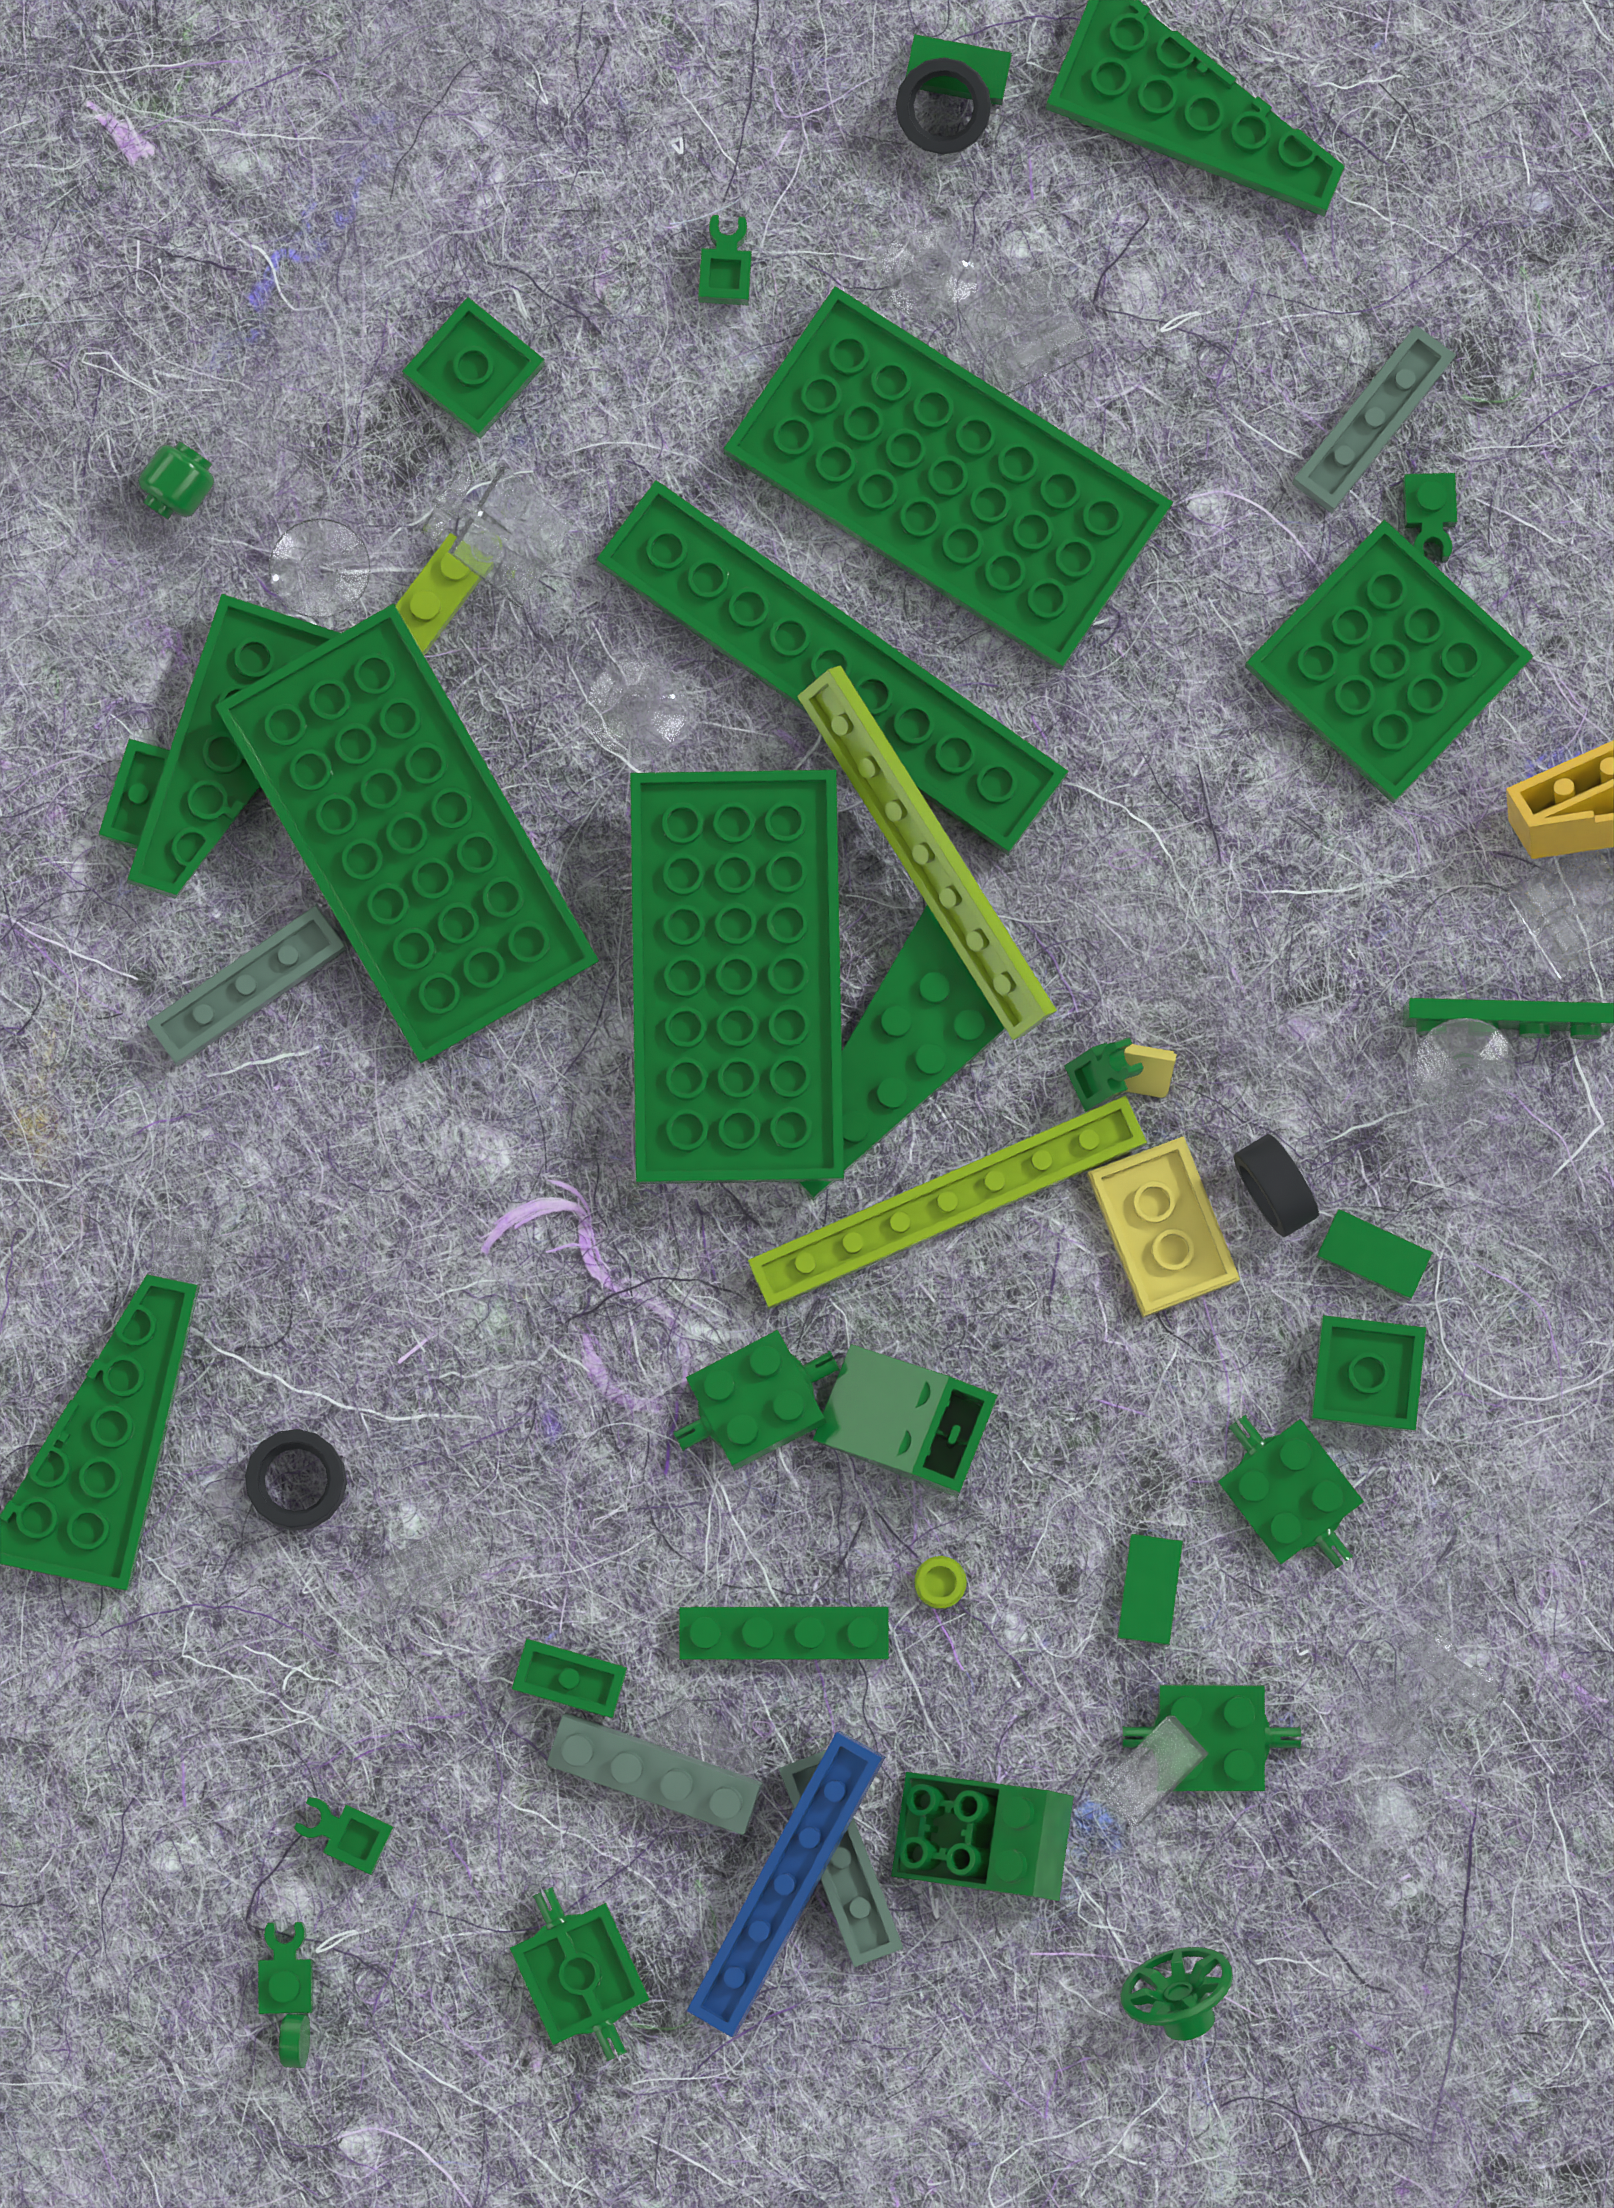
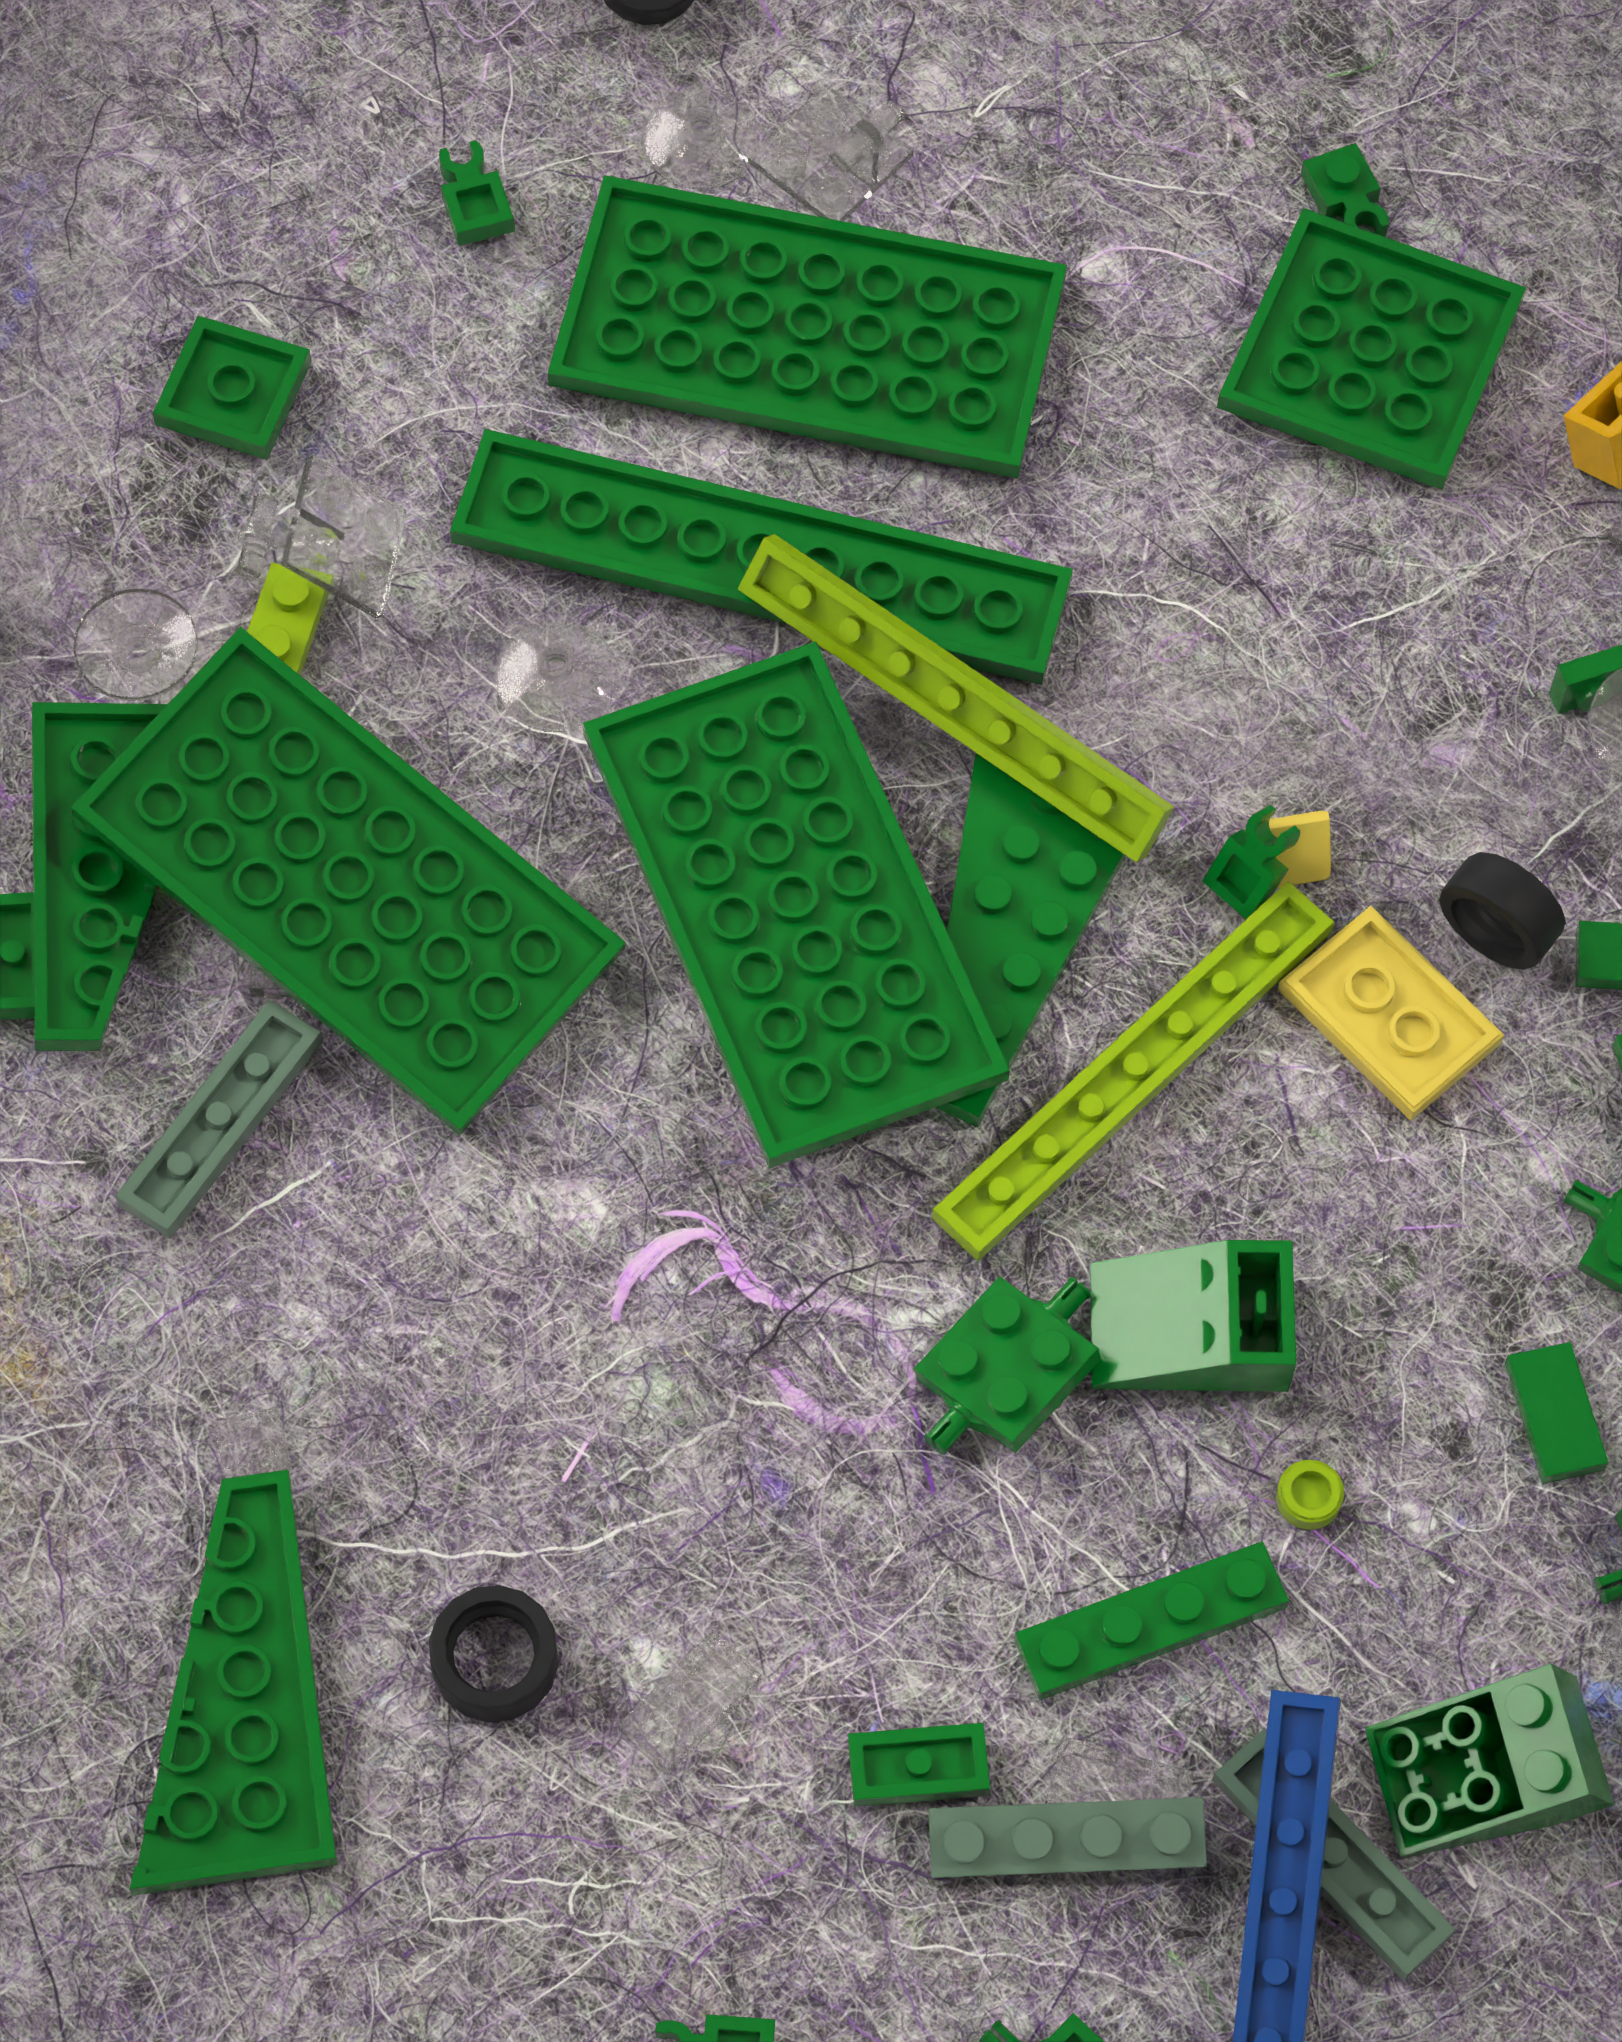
camera: 20 degrees left, 15 degrees down
sand green plate [1292,325,1456,514] -> none

